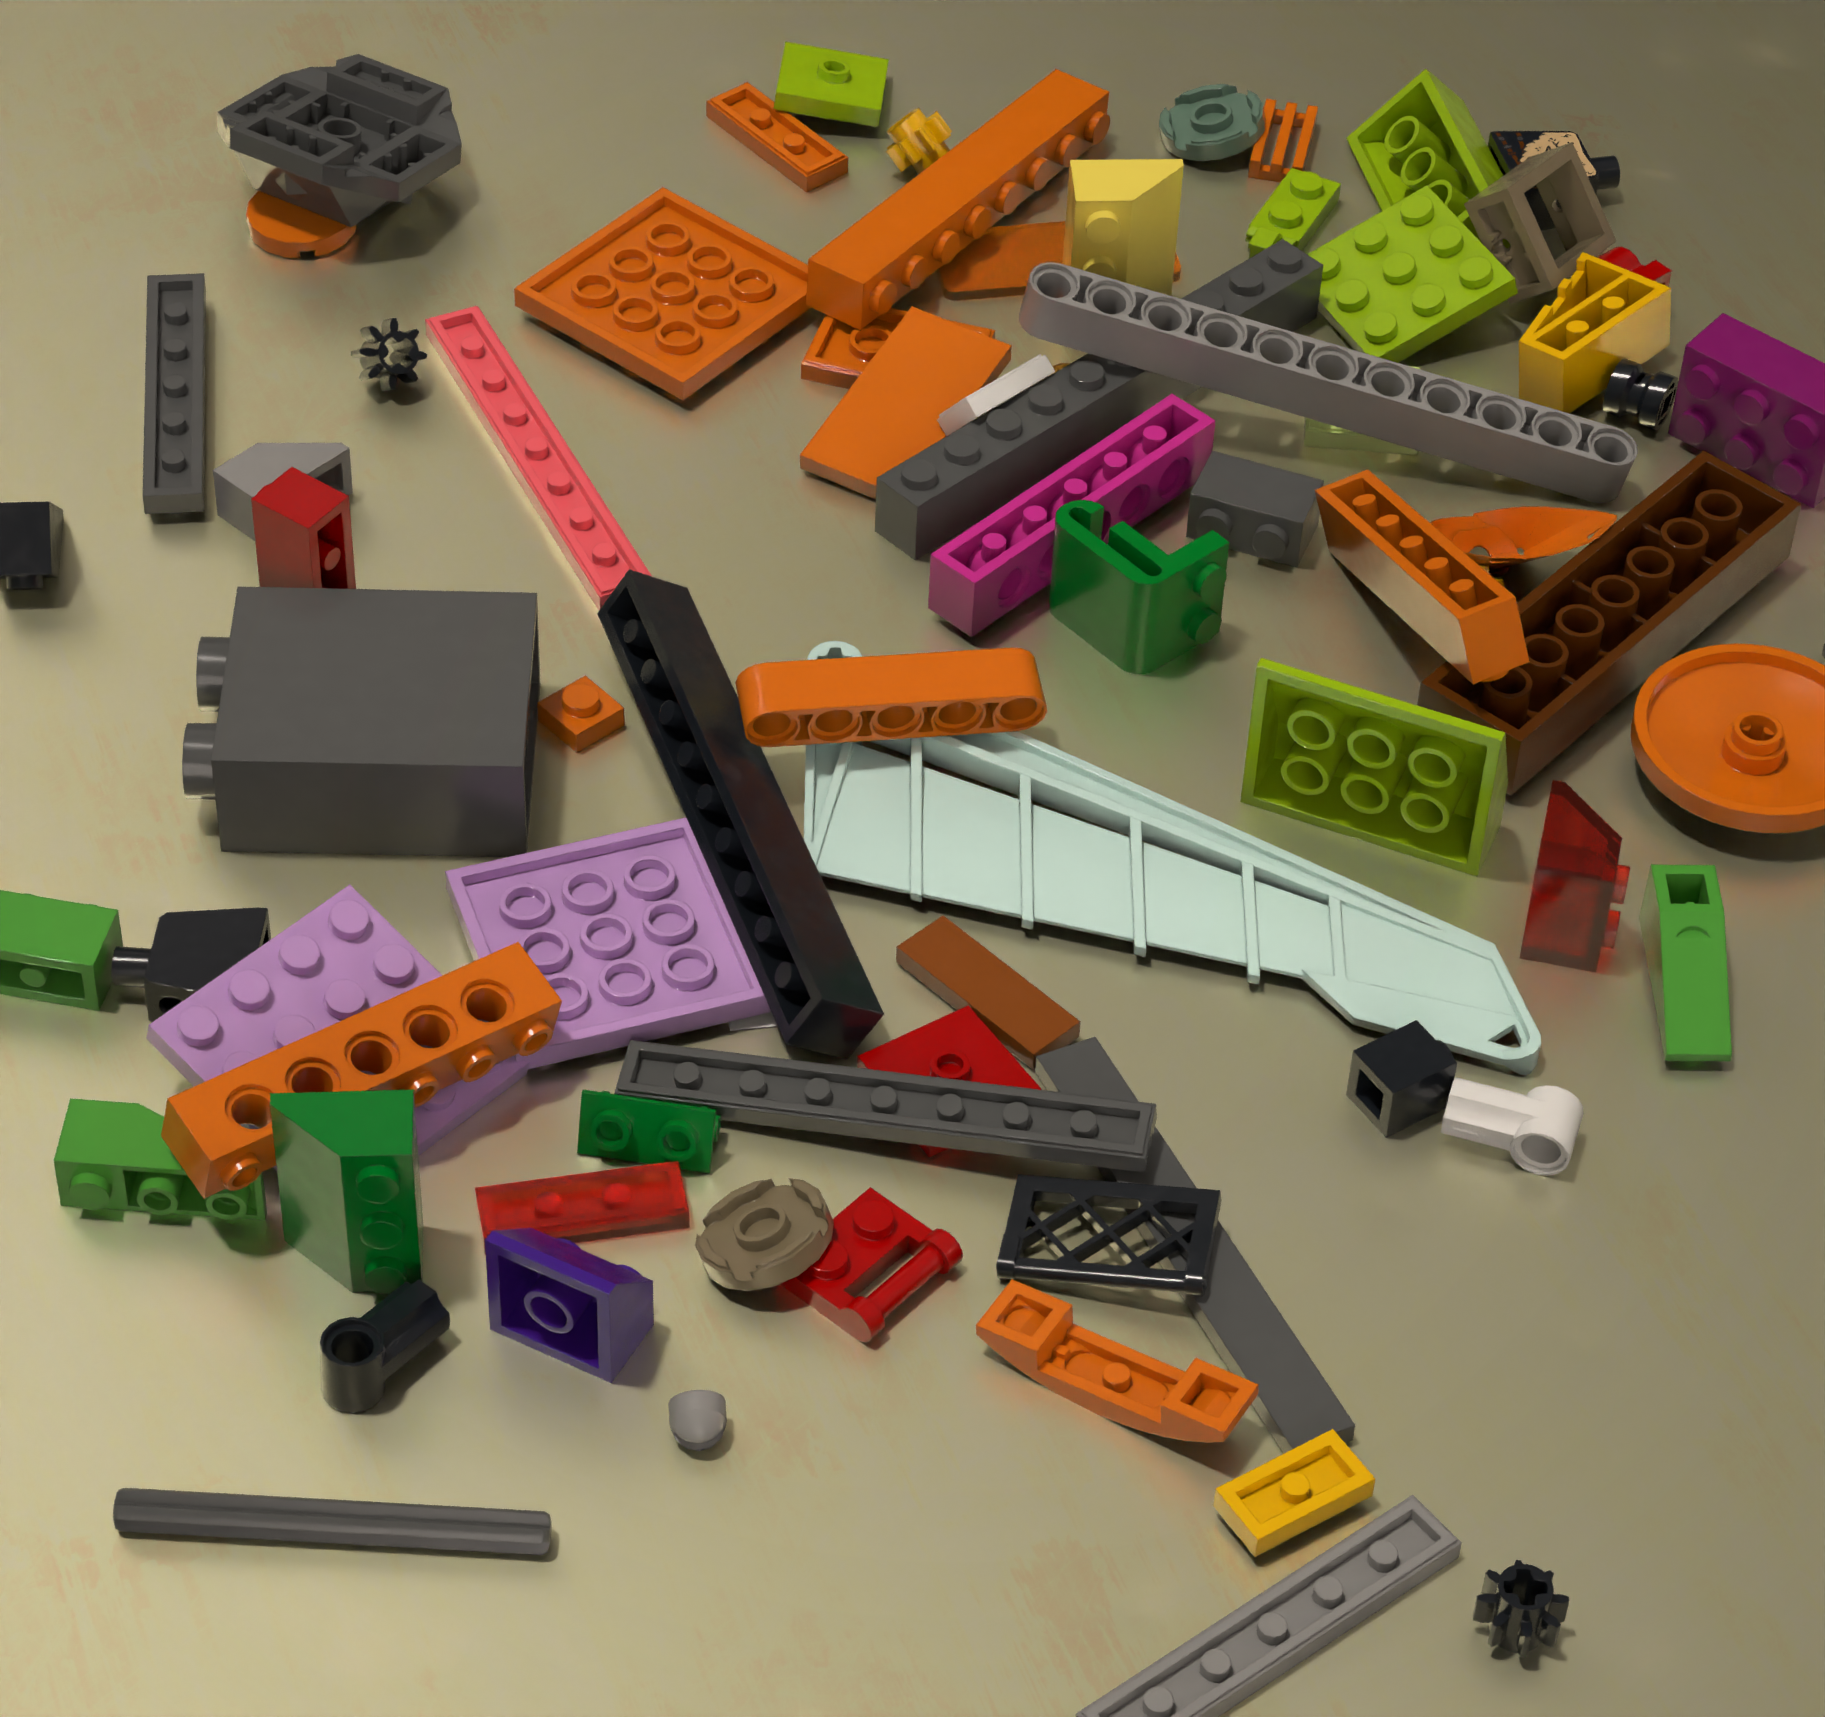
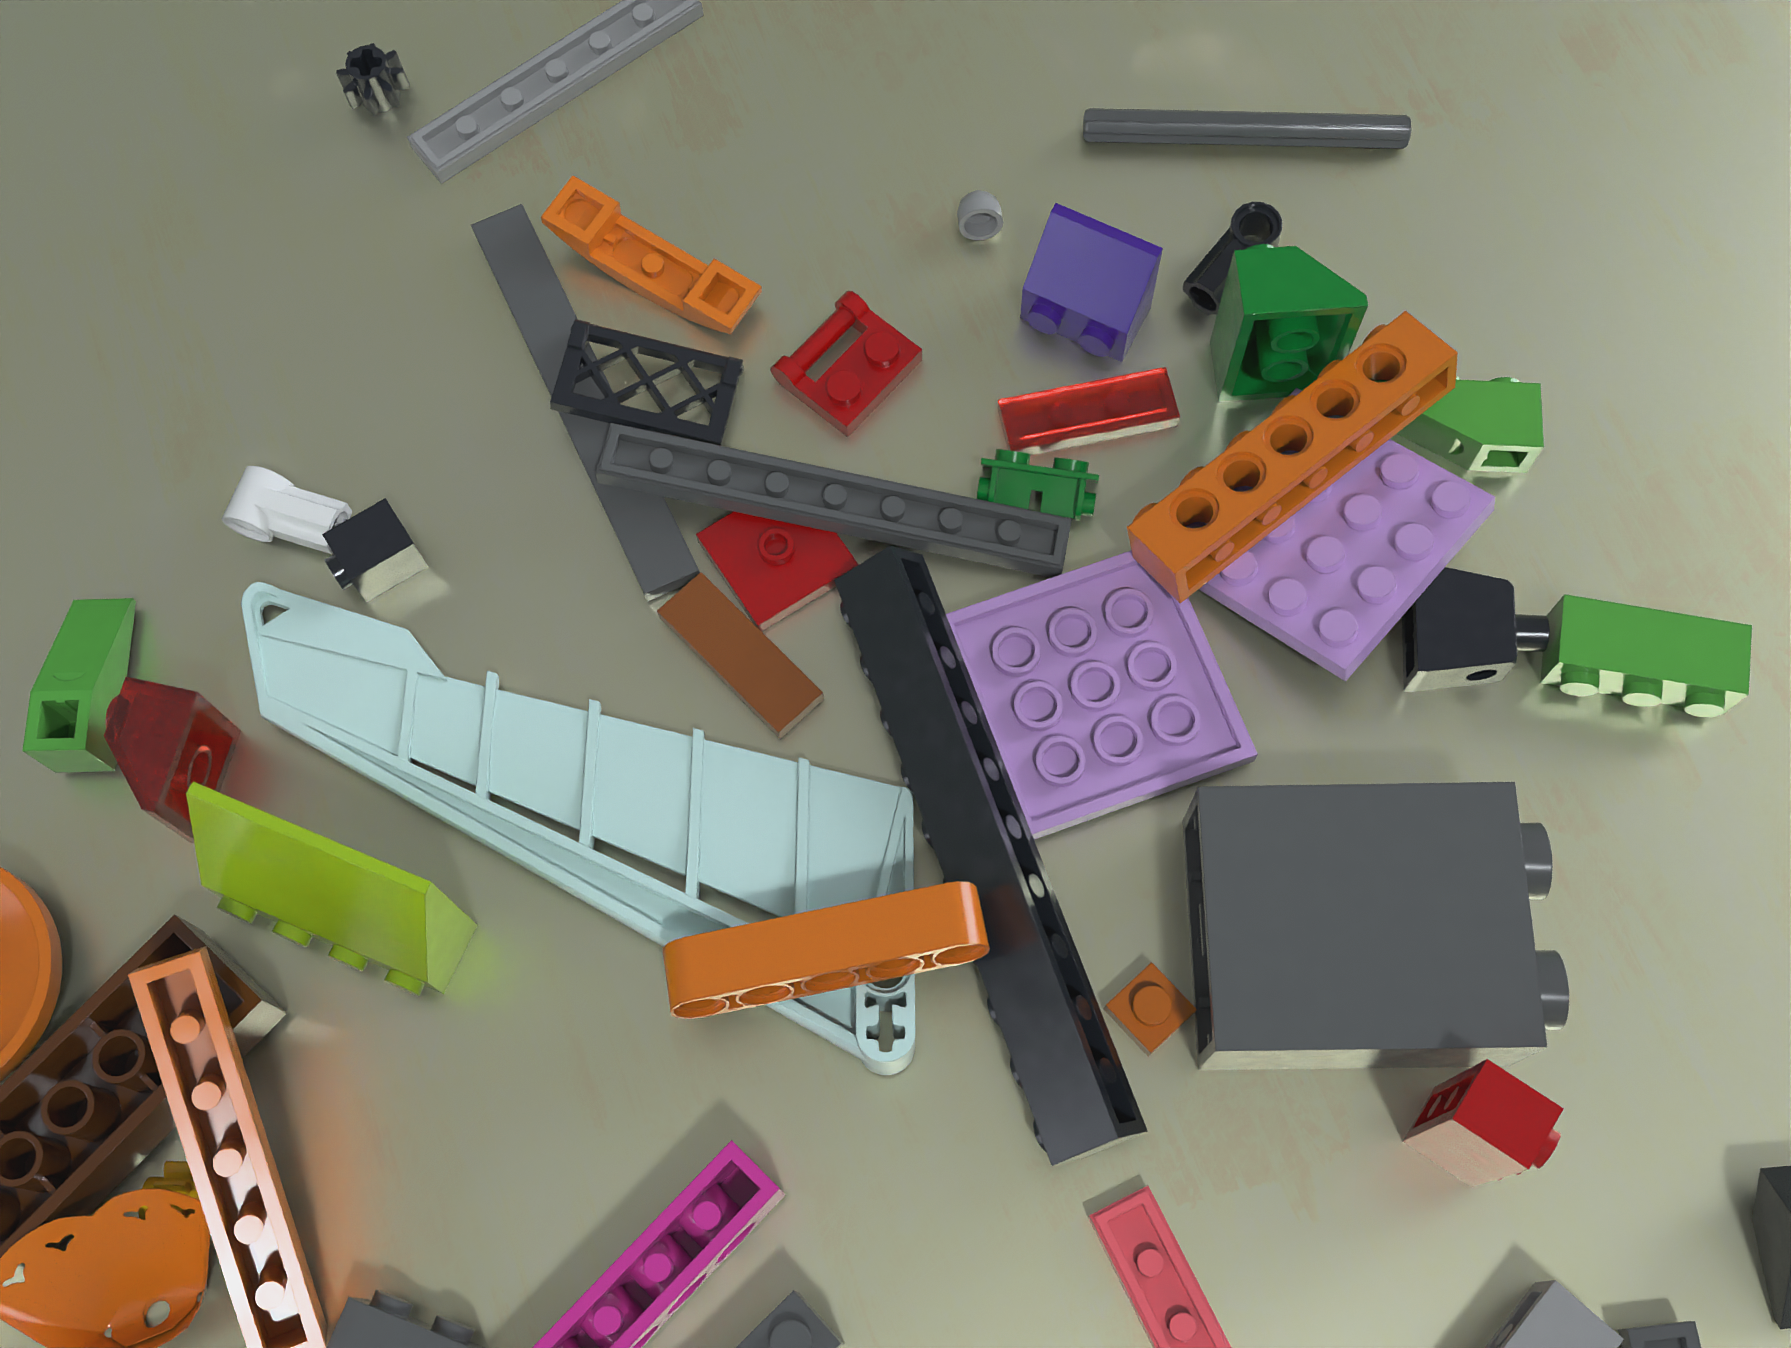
camera: 175 degrees left, 25 degrees up
dark tan tile [695,1178,834,1291] -> none
green piece [1049,500,1229,674] -> none
yellow plate [1213,1429,1375,1557] -> none

